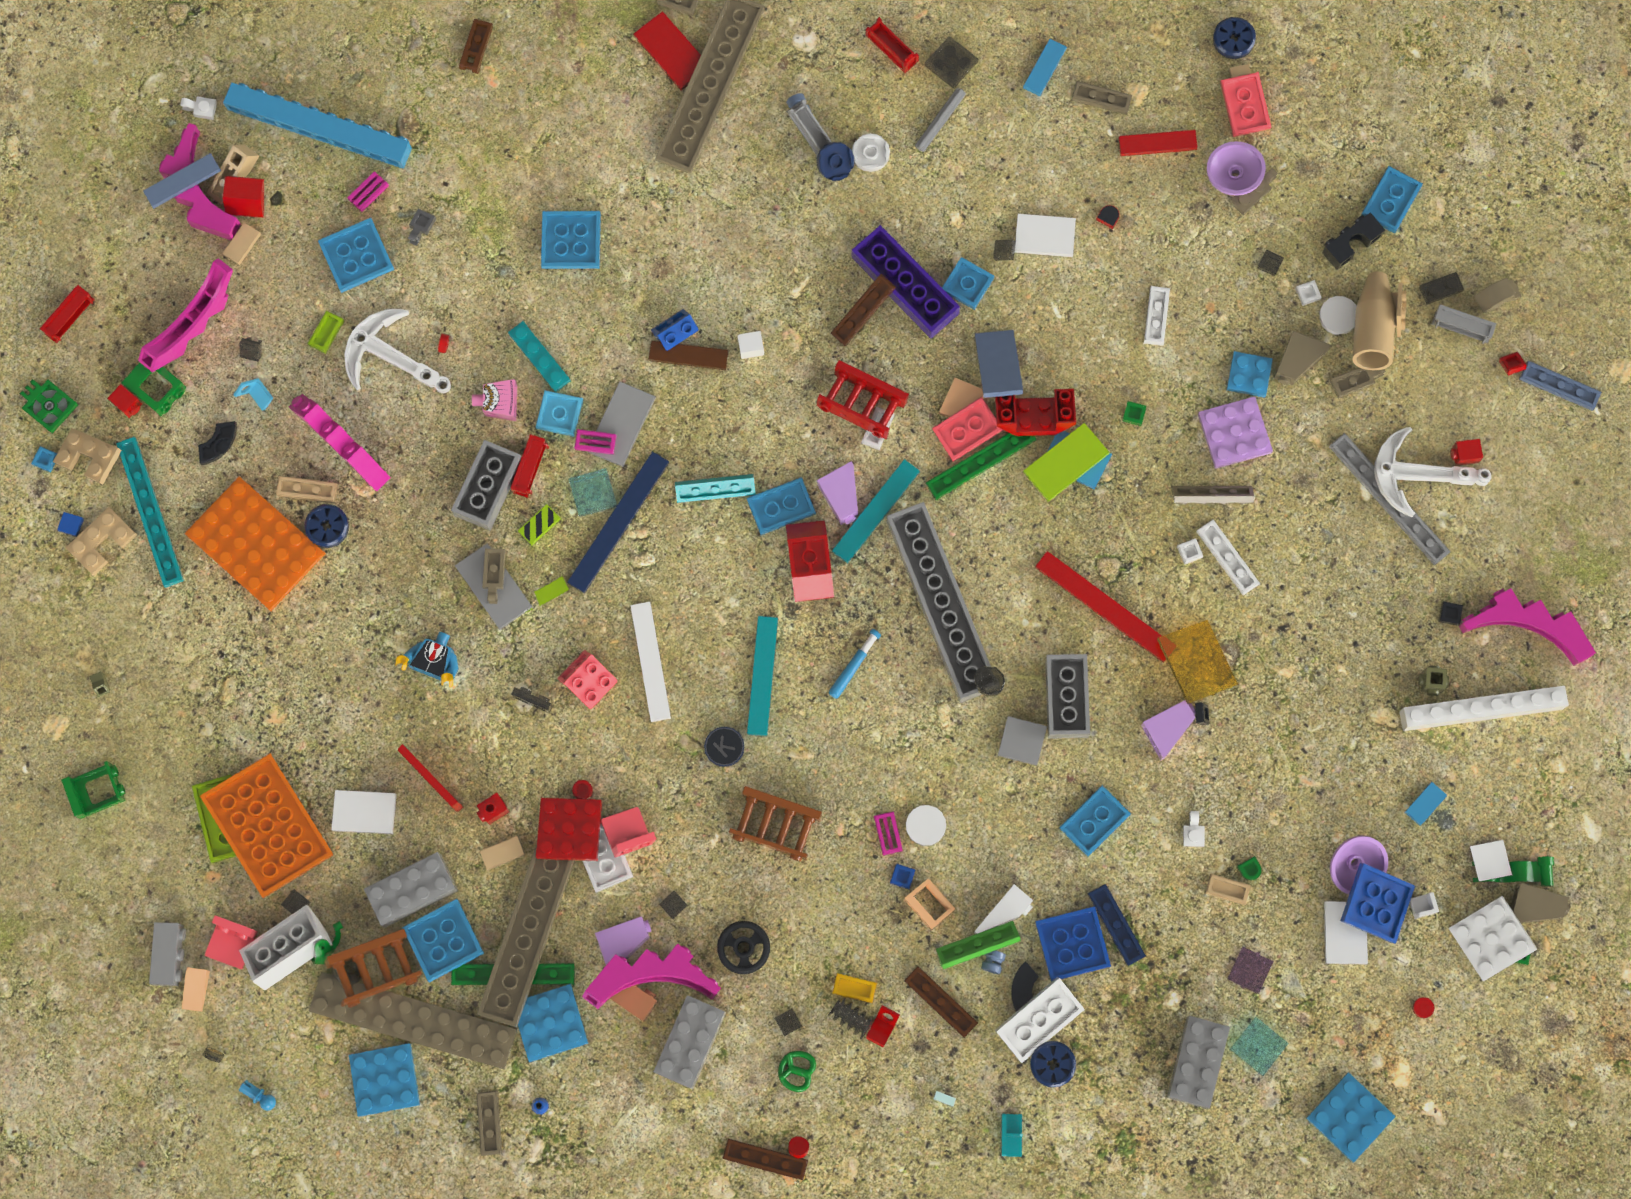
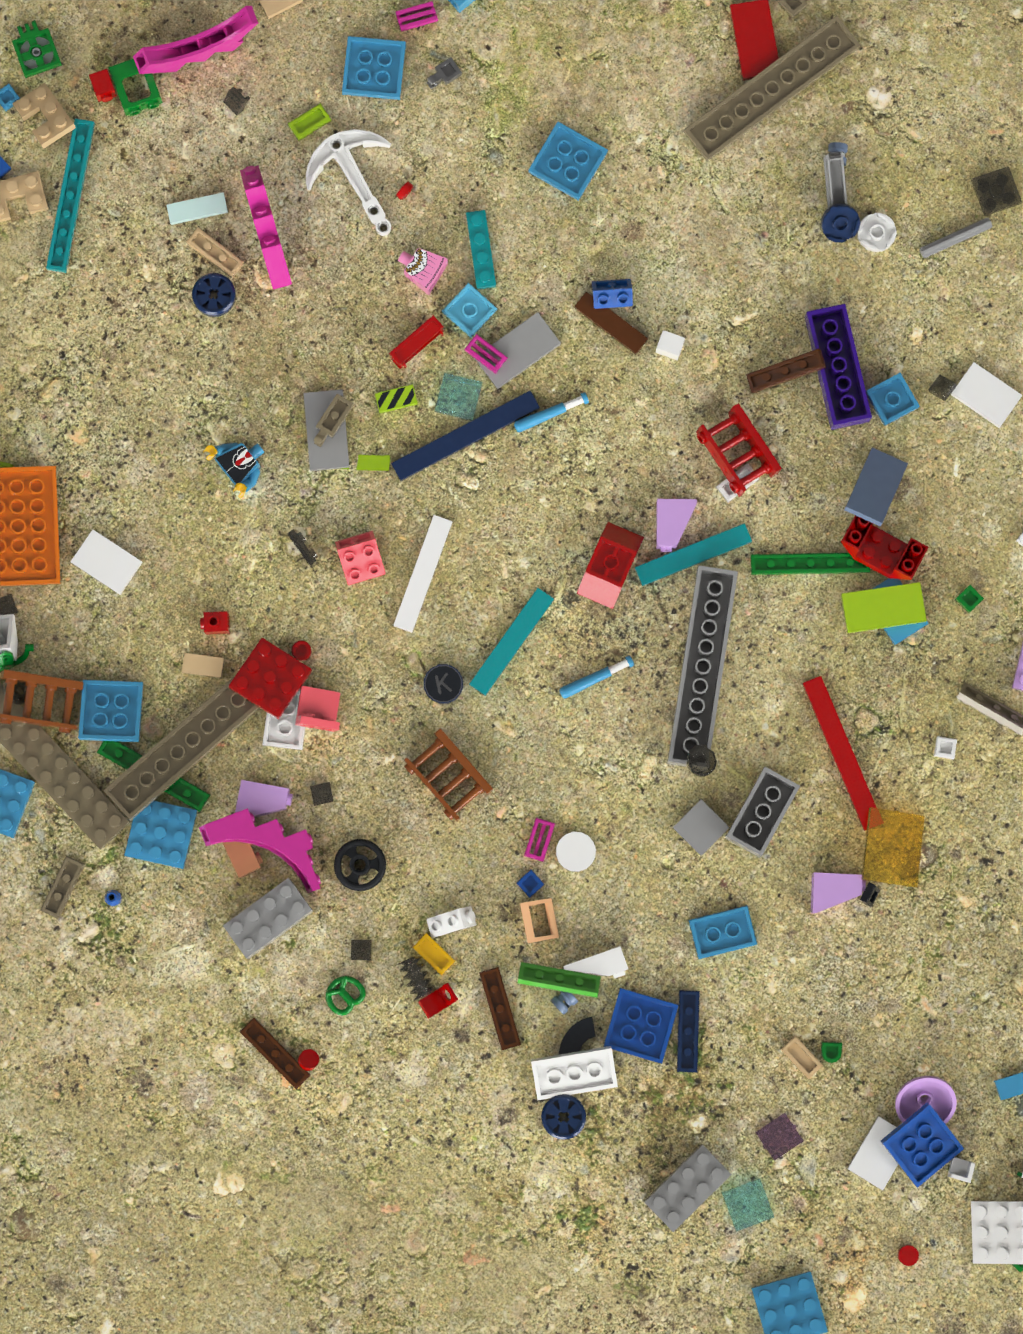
camera: 25 degrees right, 5 degrees up
orange plate [184,476,326,611] -> none
black tile [198,421,237,465] -> none
medium azure bracket [233,378,273,411] -> none
light grey brick [364,852,458,928] -> none
red tile [397,744,464,812] -> none
light grey brick [451,440,522,531] -> none
plate [675,474,756,503] -> none
dark azure tile [746,477,816,535] -> none
red container [865,17,919,73] -> none
coral tile [932,397,1003,462] -> none
light aqua tile [934,1091,956,1107] -> none
light nougat tile [939,378,989,418] -> none
teal panel [1001,1113,1023,1157] -> none
white plate [1183,811,1205,847] -> none
white tile [1196,520,1260,595] -> none
none -> light aqua tile [166,192,228,225]
none -> white bracket [427,906,476,938]
none -> dark azure piece [514,392,589,432]

